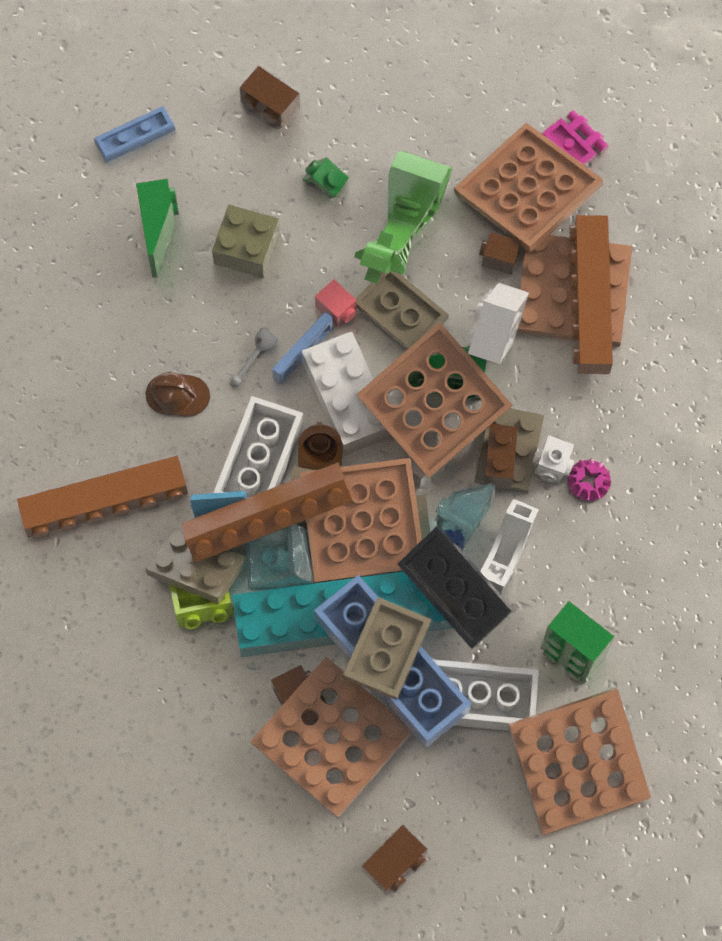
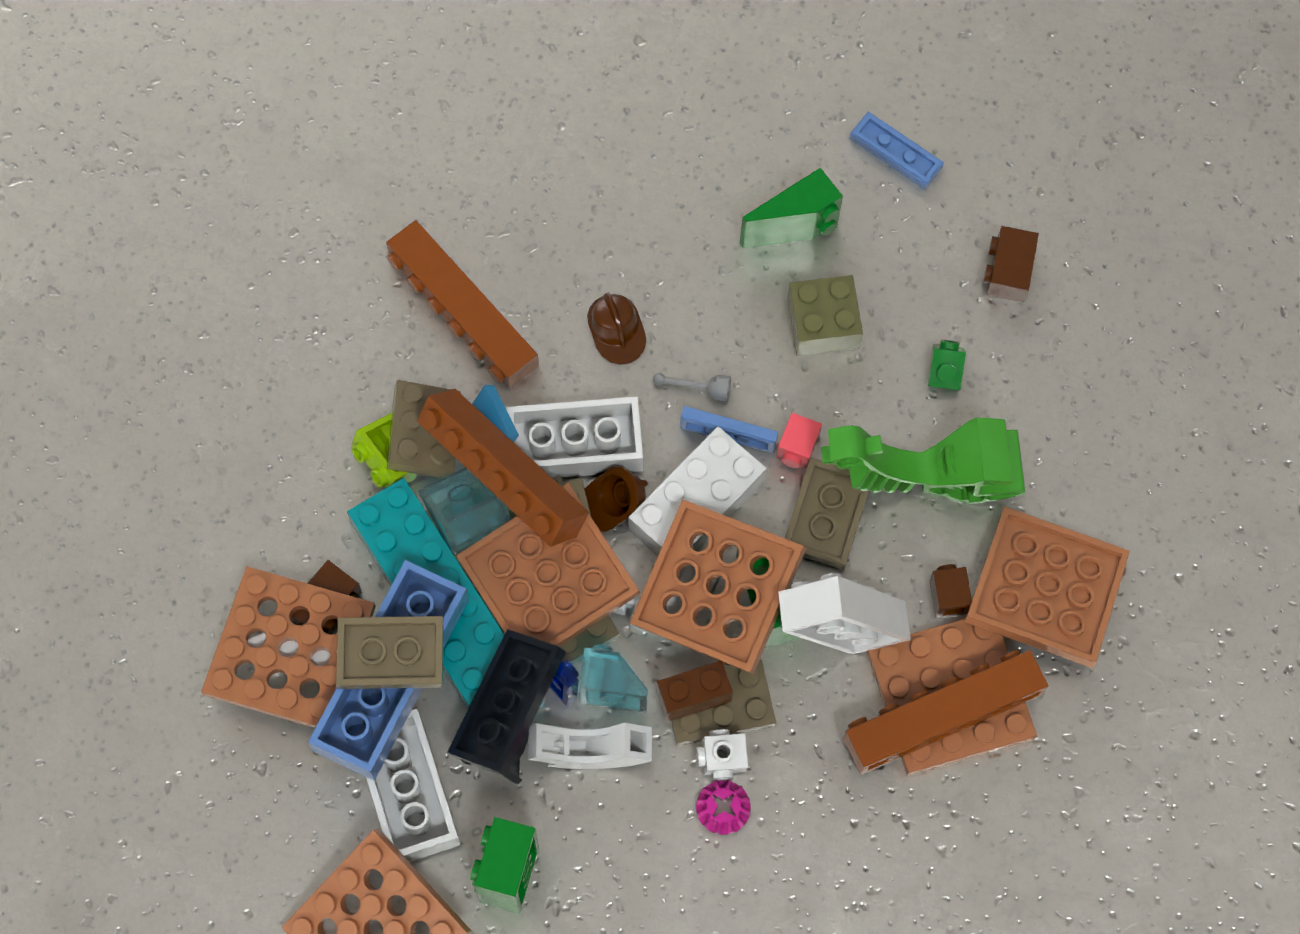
camera: 65 degrees right, 0 degrees up
reddish brown brick [361,825,428,895] -> none
dark pink plate [542,110,609,166] -> none

